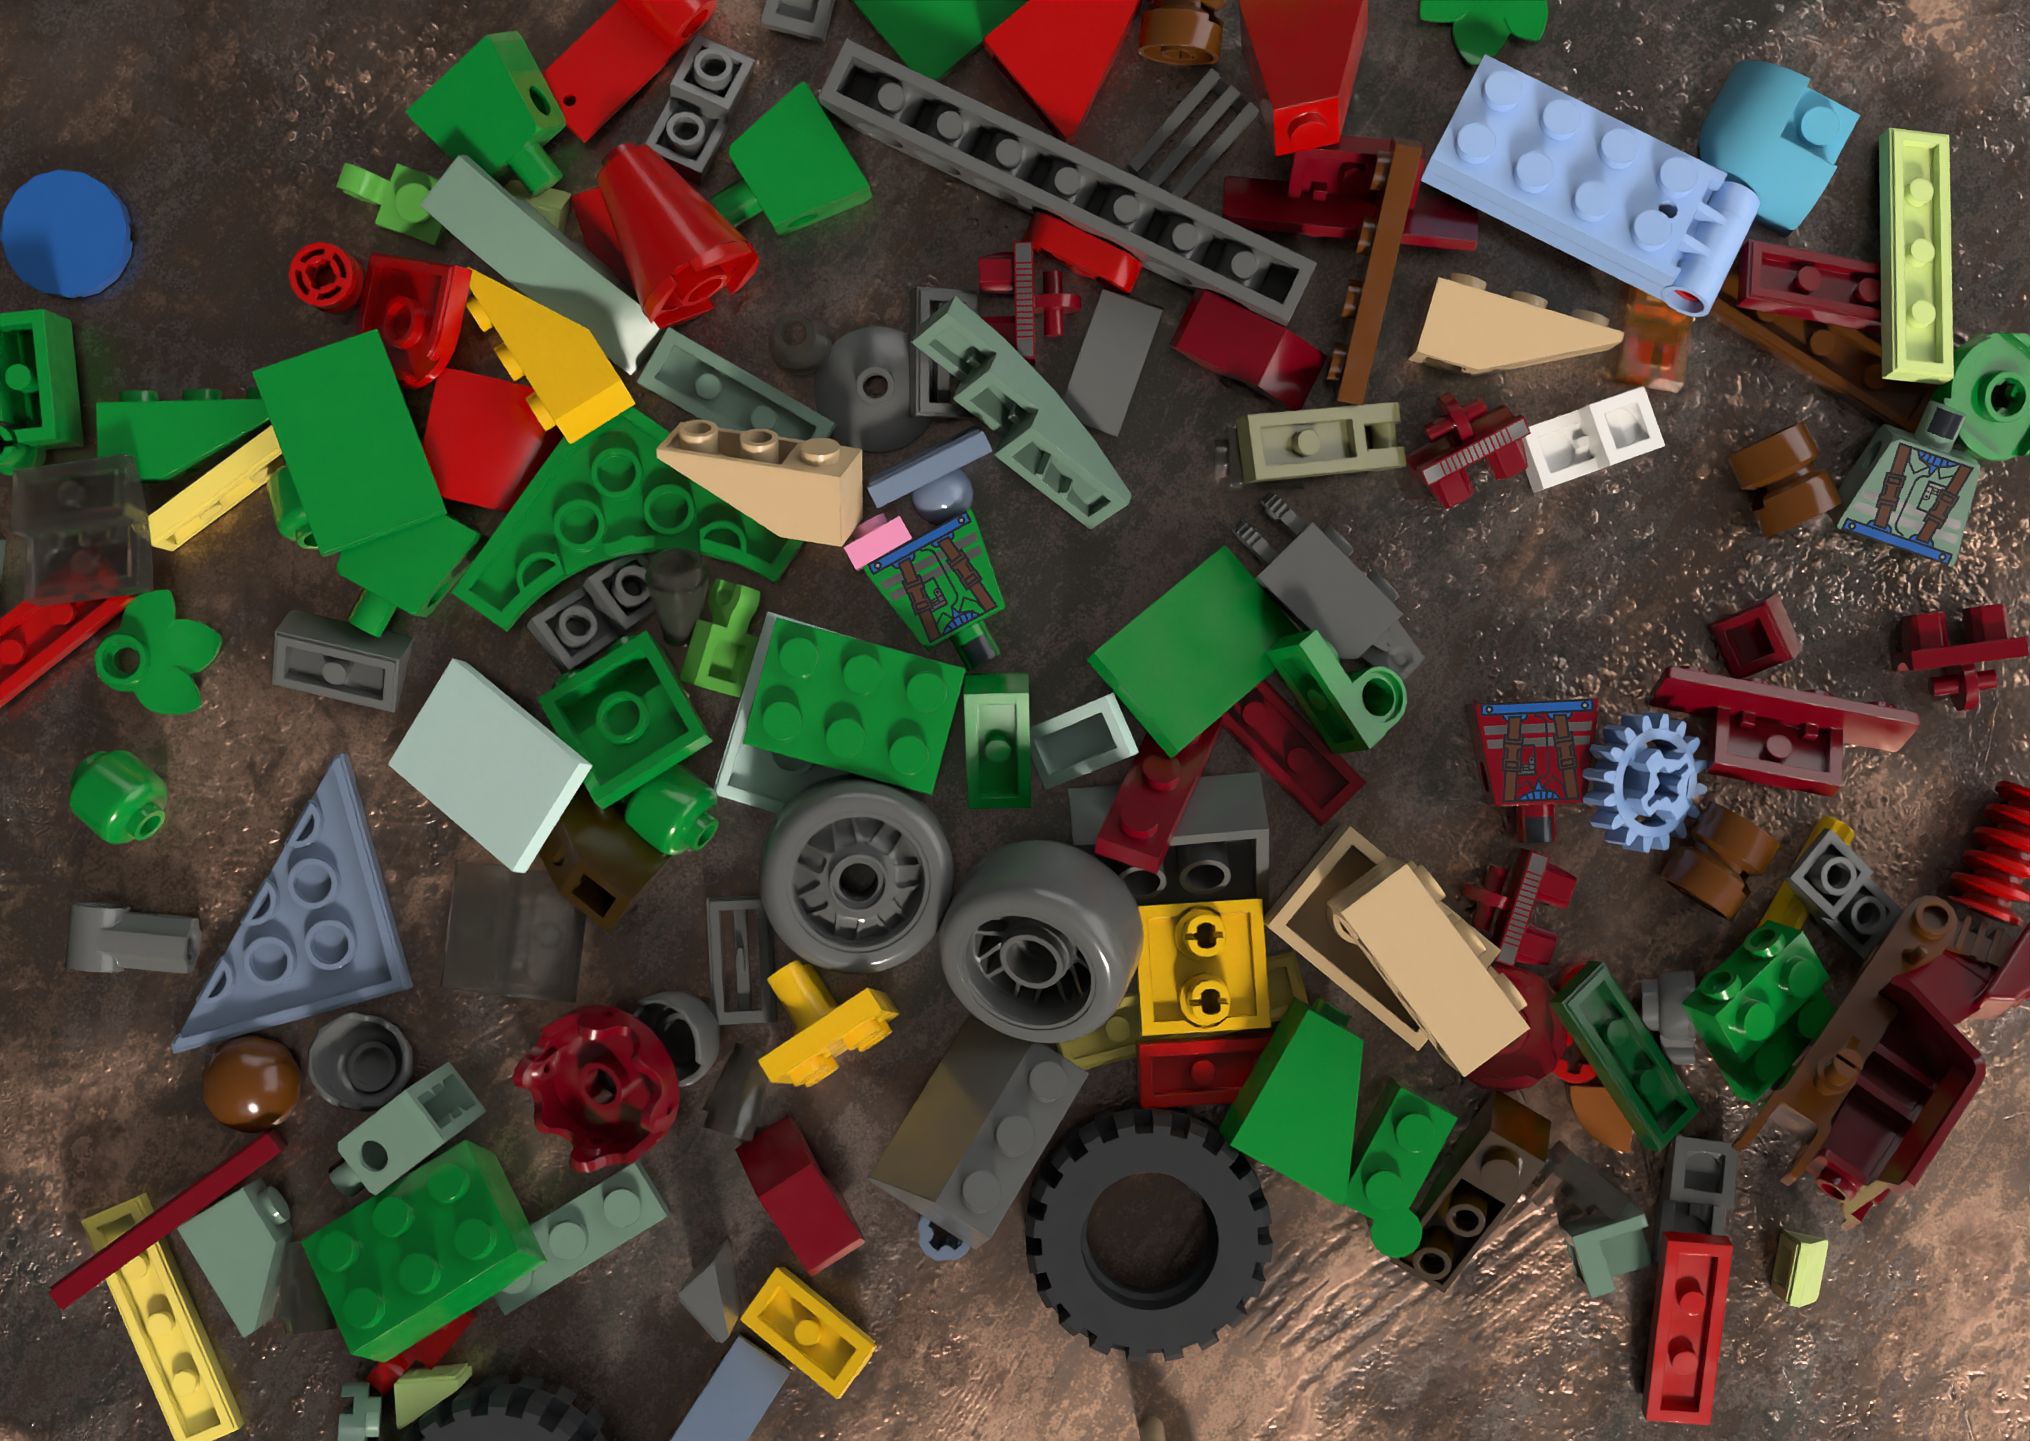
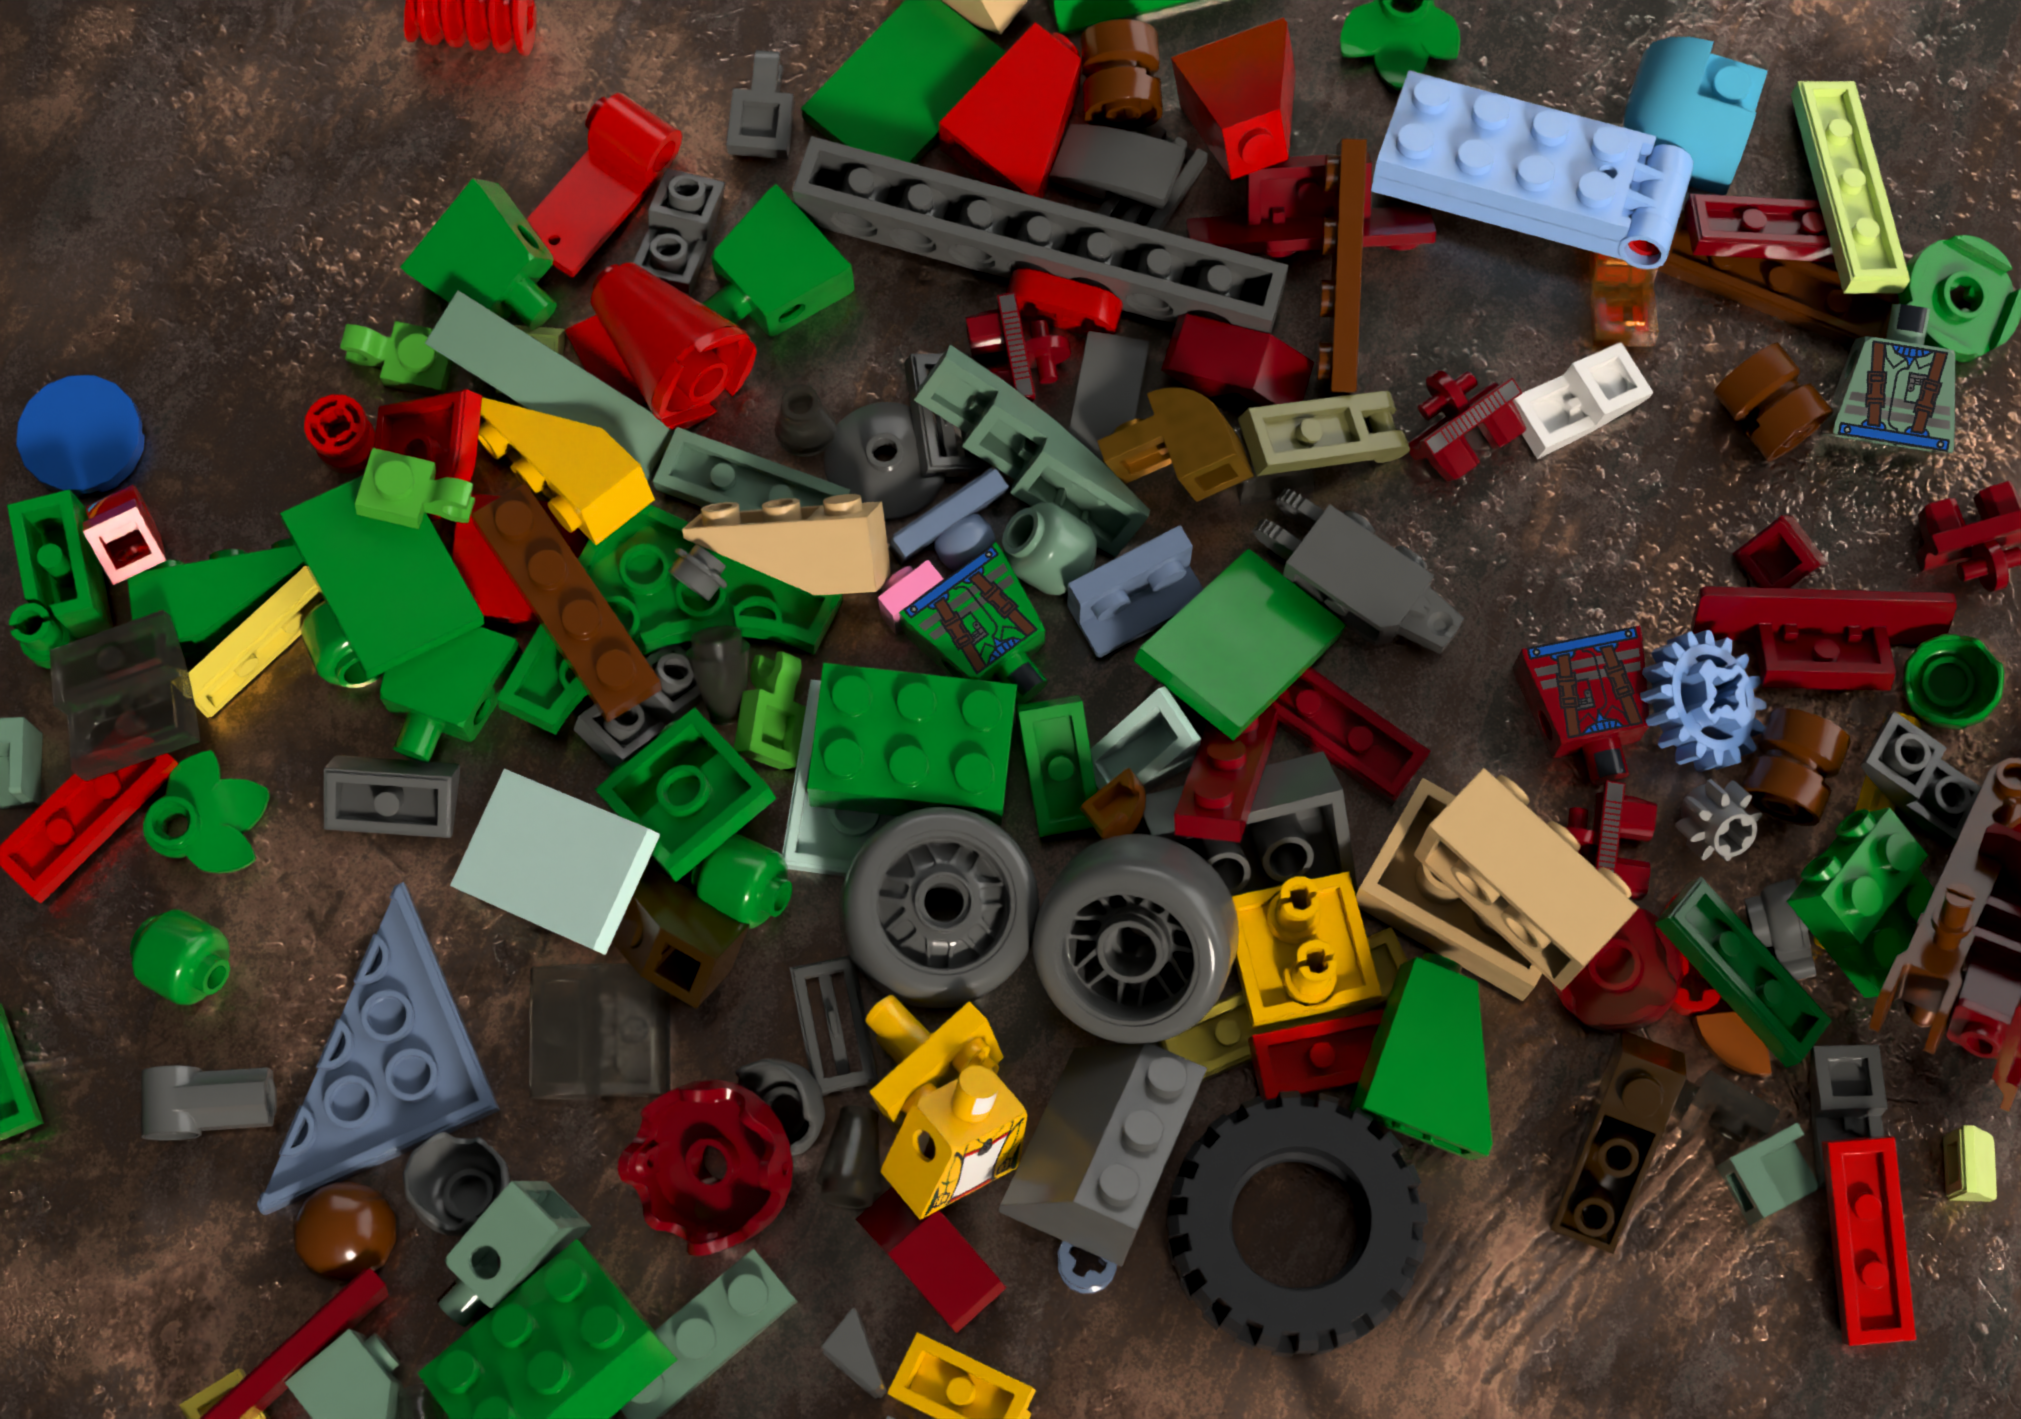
camera: 10 degrees left, 15 degrees down
green plate [1265,629,1407,755] -> none
green hinge [1343,1077,1458,1258] -> none
tan slope [1407,273,1625,378] -> none
none -> red leg [82,485,166,585]
none -> bright green plate [355,448,475,529]
none -> reddish brown plate [471,483,662,723]
none -> dark grey plate [668,544,727,601]
none -> yellow torso [880,1065,1027,1220]
none -> sand green head [1002,502,1097,595]
none -> dark grey slope [1049,124,1186,210]
none -> sand blue bracket [1067,525,1203,657]
none -> dark orange tile [1079,768,1146,839]
none -> pearl gold brick [1097,388,1254,502]
none -> light grey gear [1675,779,1762,861]
none -> green hair [1902,634,2004,731]

